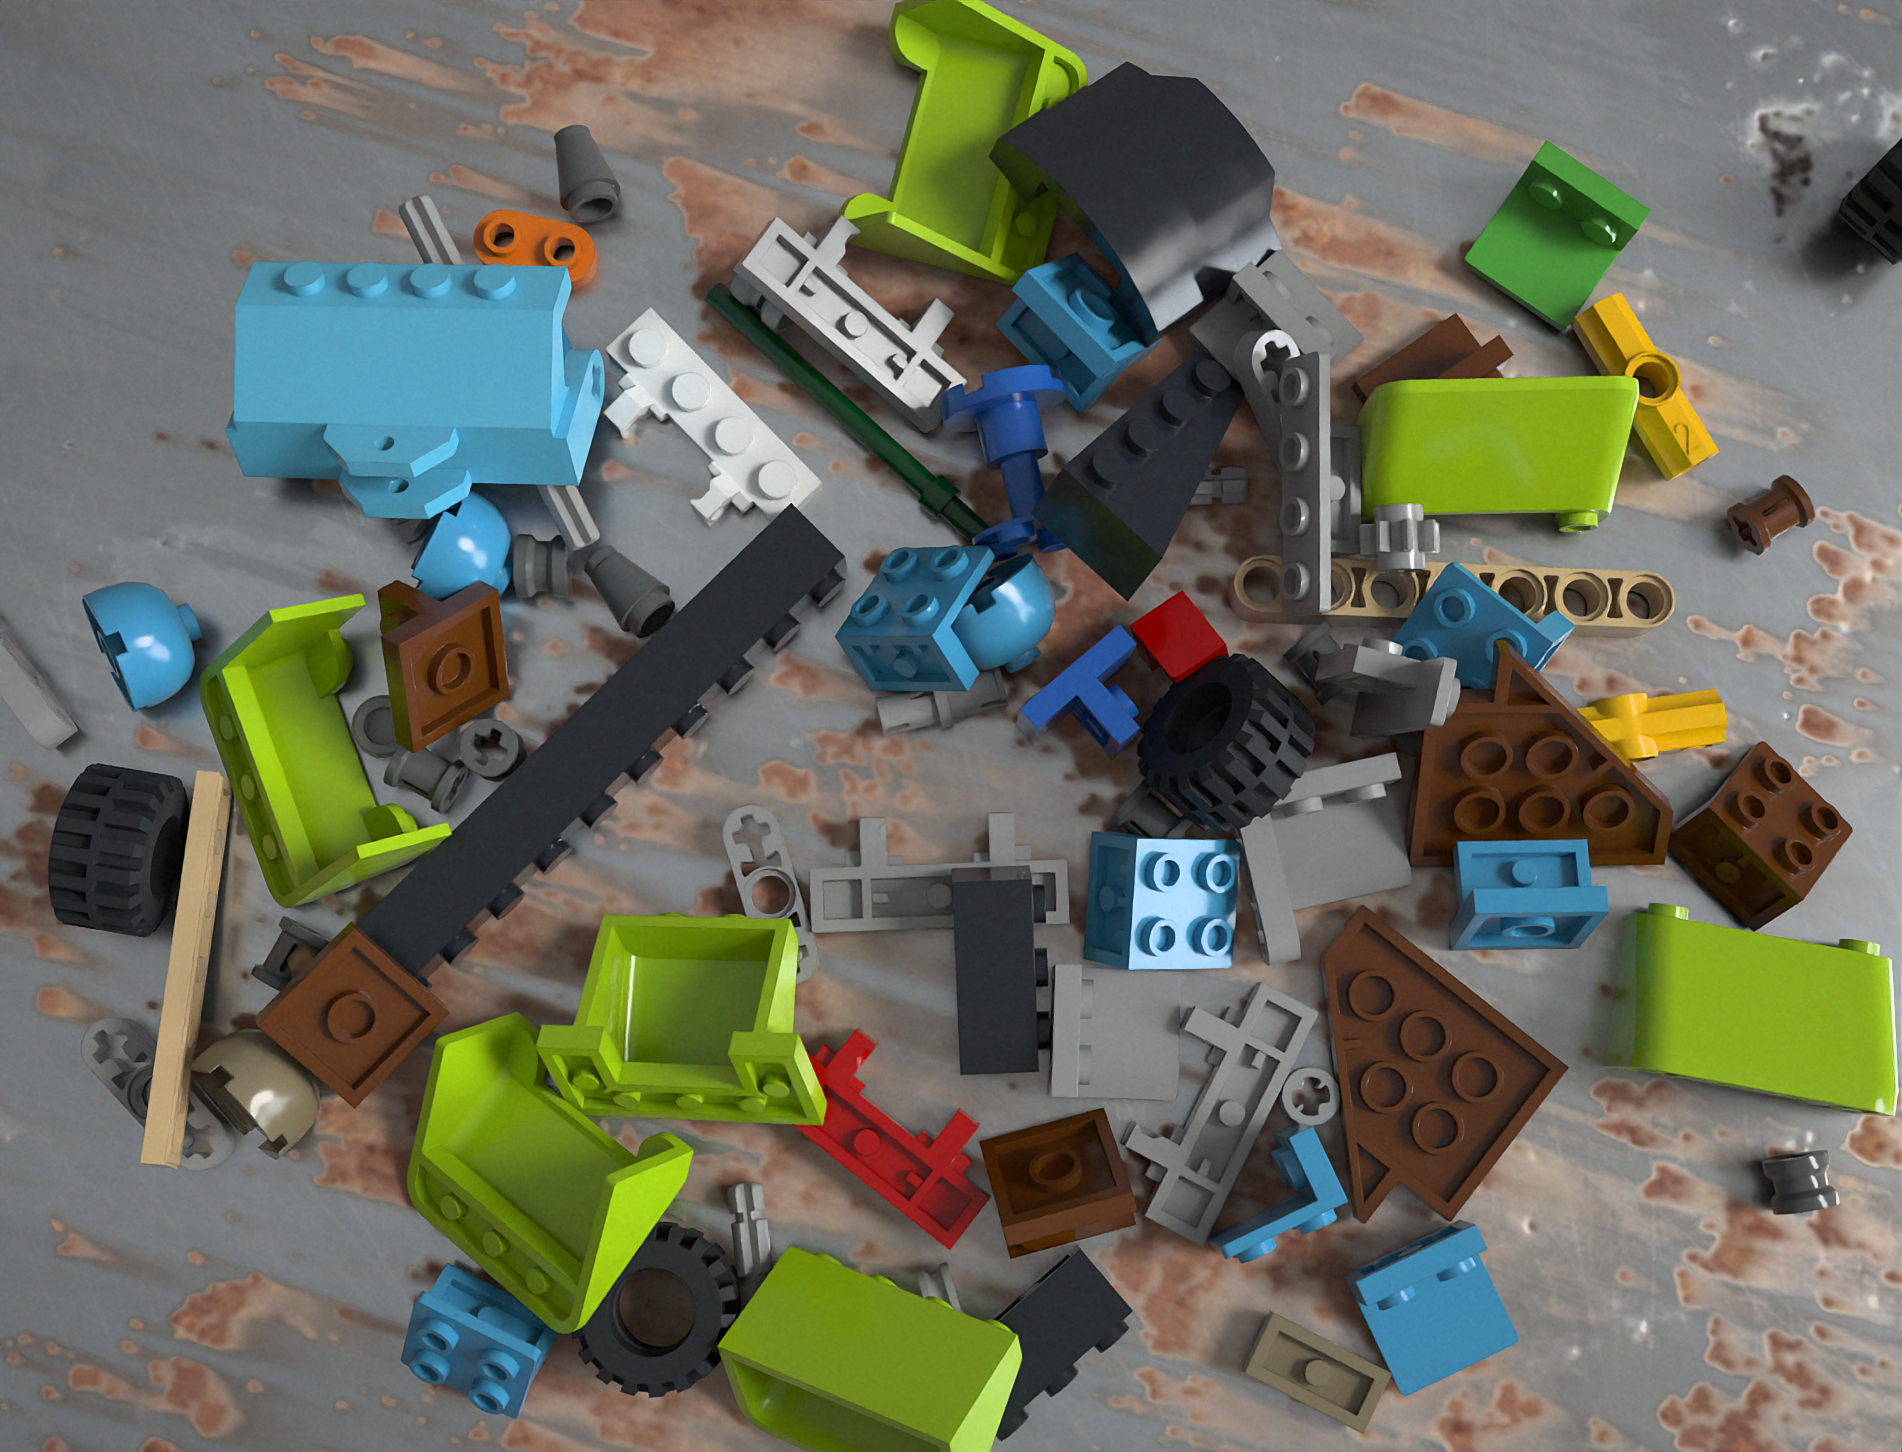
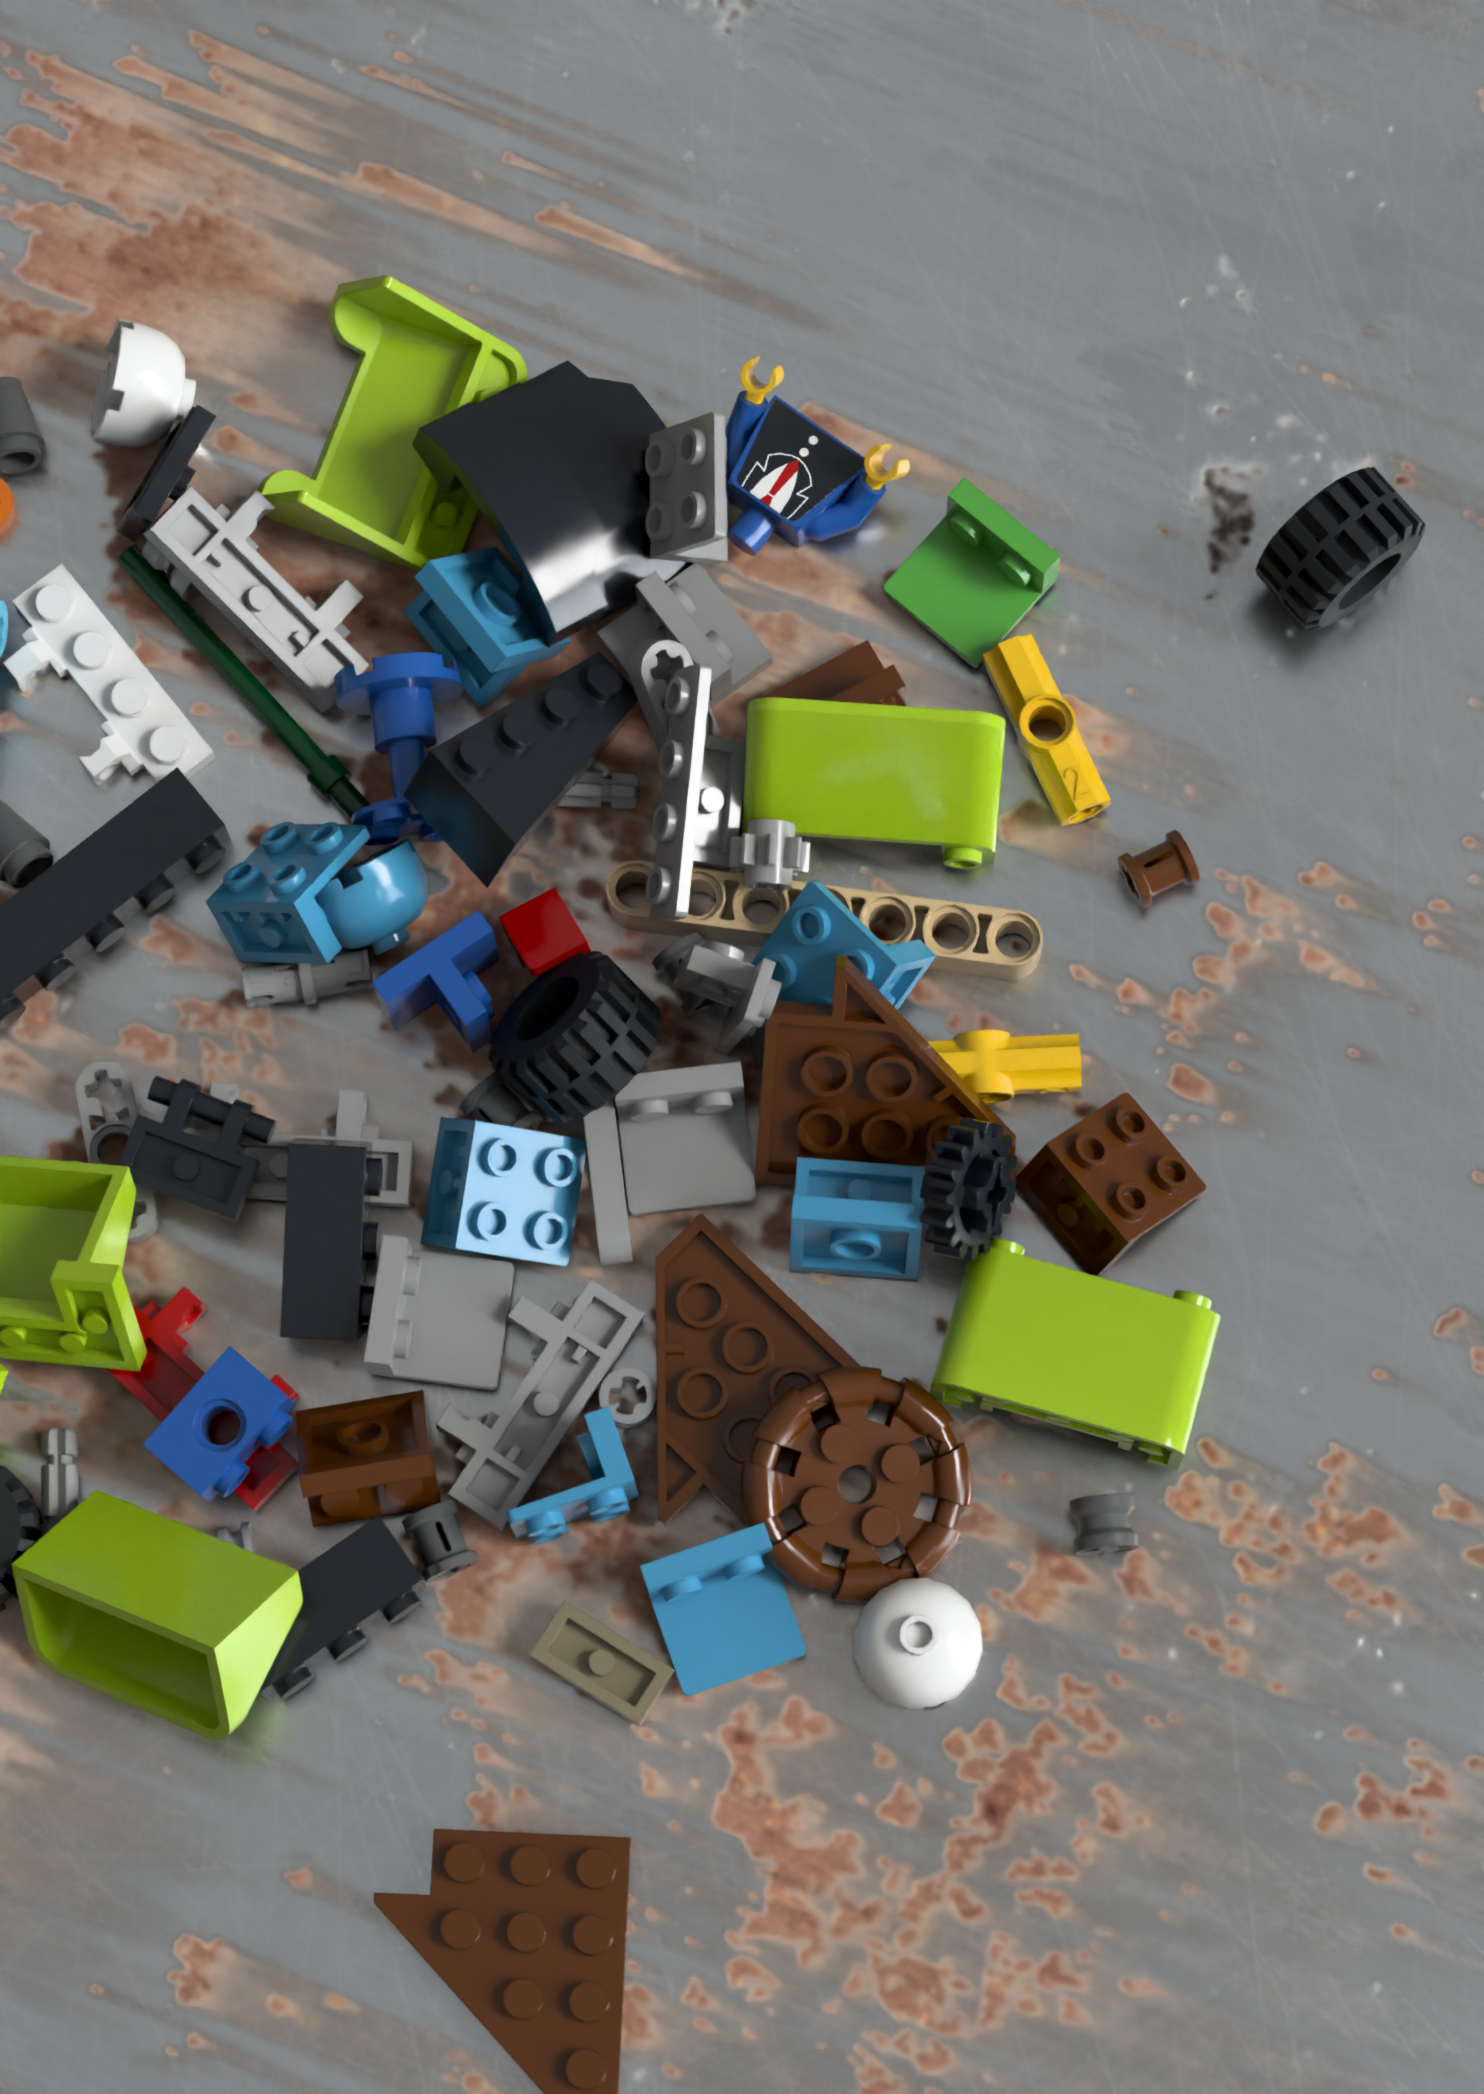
camera: 10 degrees right, 5 degrees down
none -> white cylinder [91,318,196,447]
none -> black plate [116,404,216,542]
none -> black plate [118,1075,277,1223]
none -> blue brick [142,1346,296,1502]
none -> dark grey bush [402,1500,479,1583]
none -> light grey bracket [645,412,728,565]
none -> torso [725,355,910,556]
none -> reddish brown plate [741,1366,972,1602]
none -> white cylinder [853,1578,983,1710]
none -> black gear [919,1117,1017,1261]

